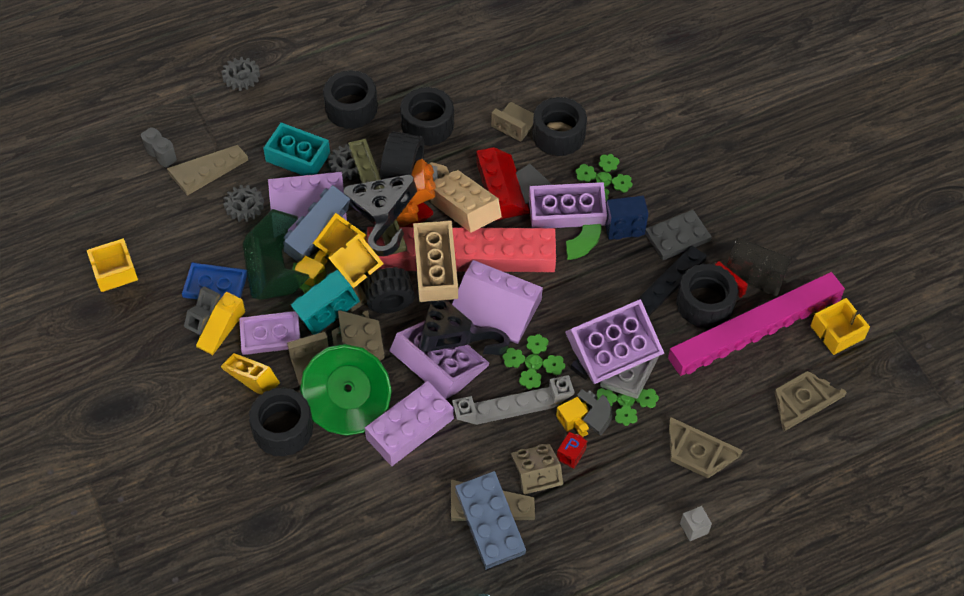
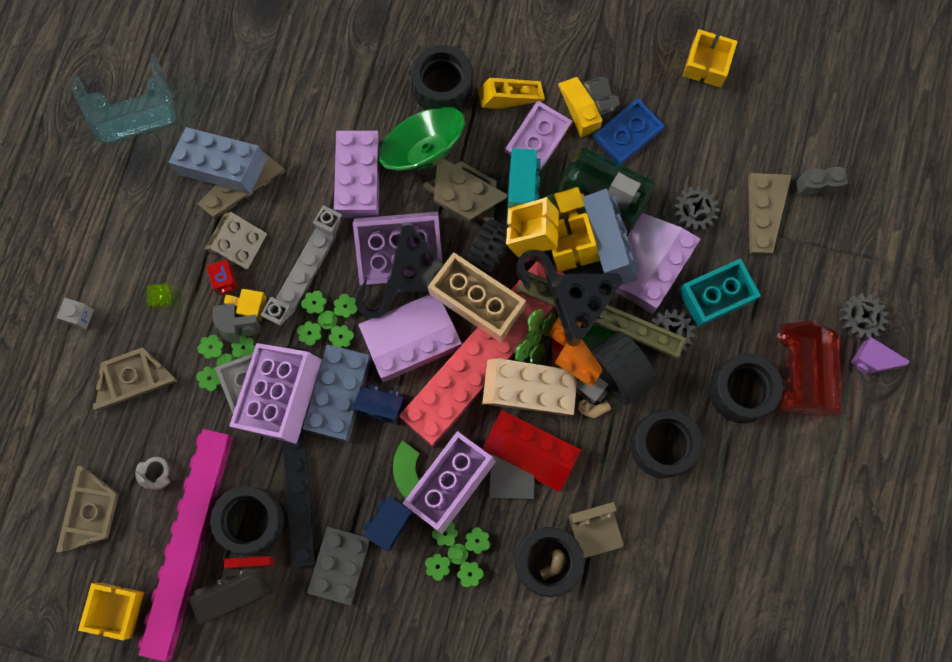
camera: 130 degrees right, 20 degrees up
dark tan bracket [287,332,329,386] -> none
none -> light grey piece [135,457,170,490]
none -> clear neon green tile [147,283,171,308]
none -> sand blue brick [303,345,372,443]
none -> dark blue slope [352,385,405,425]
none -> bright green plant [515,309,557,364]
none -> light grey brick [608,172,641,210]
none -> clear red windscreen [778,320,841,416]
none -> medium lavender slope [851,337,909,374]

